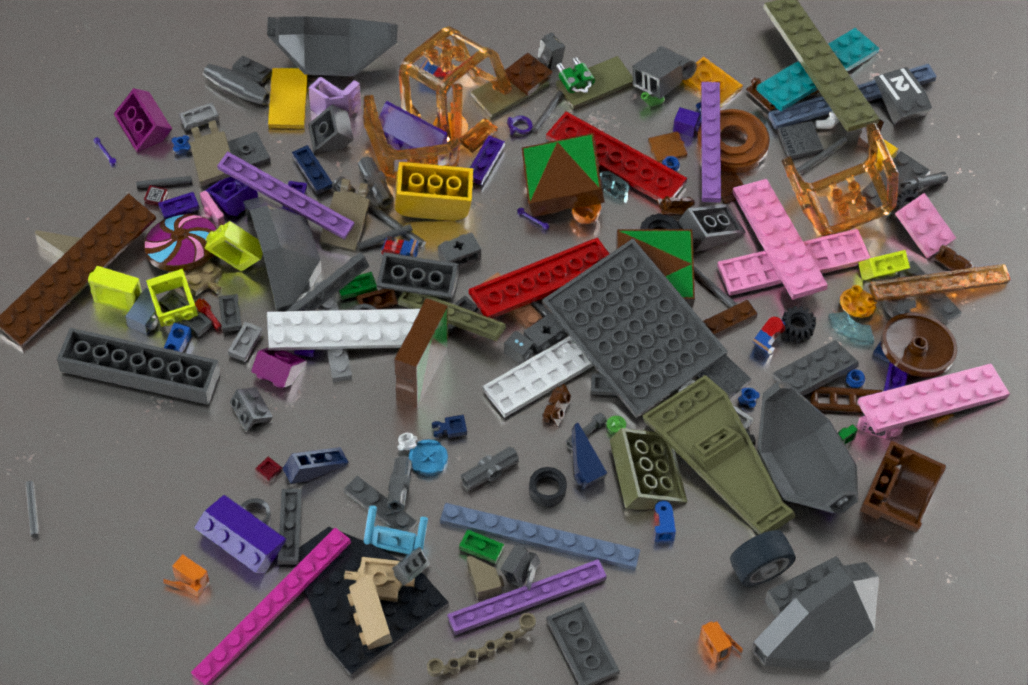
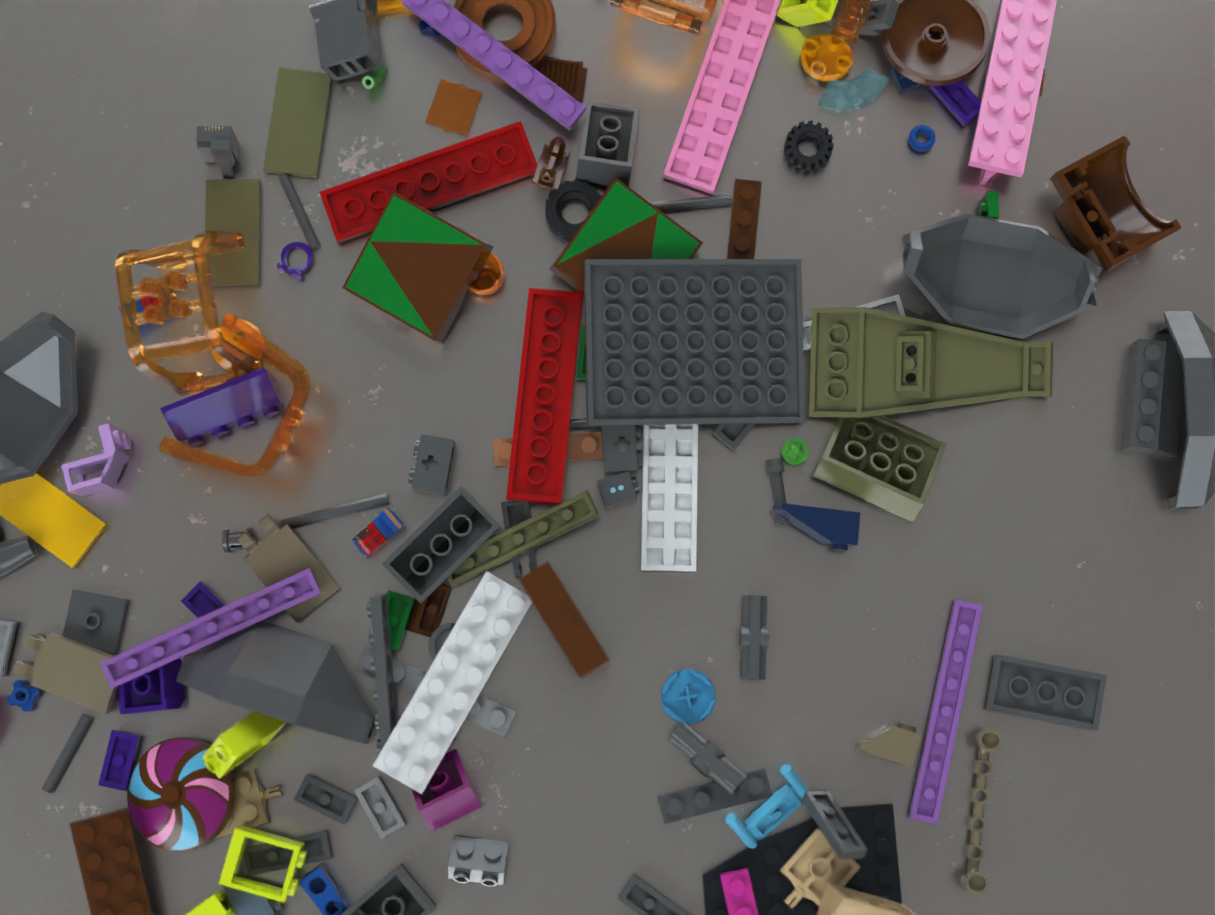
camera: 50 degrees left, 25 degrees up
tile [144,185,168,207] -> none
red bar [194,298,222,330] -> none
bright pink plate [200,190,225,227] -> none
dark red tile [254,456,283,484] -> none
dark blue slope [282,447,349,484] -> none
dark blue plate [292,145,333,195] -> none
dark grey slope [308,105,354,153] -> none
dark grey piece [358,156,394,208] -> none
dark grey bar [358,224,413,250] -> none
yellow brick [395,162,473,221] -> none
white plate [397,433,417,451] -> none
dark blue plate [432,415,467,438] -> none
sand blue plate [440,503,640,570] -> none
green plate [459,529,504,564] -> none
clear orange plate [460,118,498,153] -> none
dark purple plate [470,135,505,185] -> none
dark grey piece [501,544,541,591] -> none
reddish brown plate [503,52,553,96] -> none
dark purple hinge [517,207,550,230] -> none
black tyre [529,467,567,507] -> none
reddish brown hinge [542,384,571,427] -> none
green piece [556,57,596,93] -> none
clear light blue beam [600,171,629,199] -> none
blue leg [654,501,676,542] -> none
blue plate [662,156,680,172] -> none
dark purple brick [673,107,701,137] -> none
dark grey tile [697,355,752,399] -> none
orange piece [699,621,743,663] -> none
black wheel [730,530,796,587] -> none
bright pink plate [733,179,828,300] -> none
blue plate [738,388,760,408] -> none
leg [752,316,786,355] -> none
dark grey plate [773,340,859,396] -> none
reddish brown bar [808,387,882,413] -> none

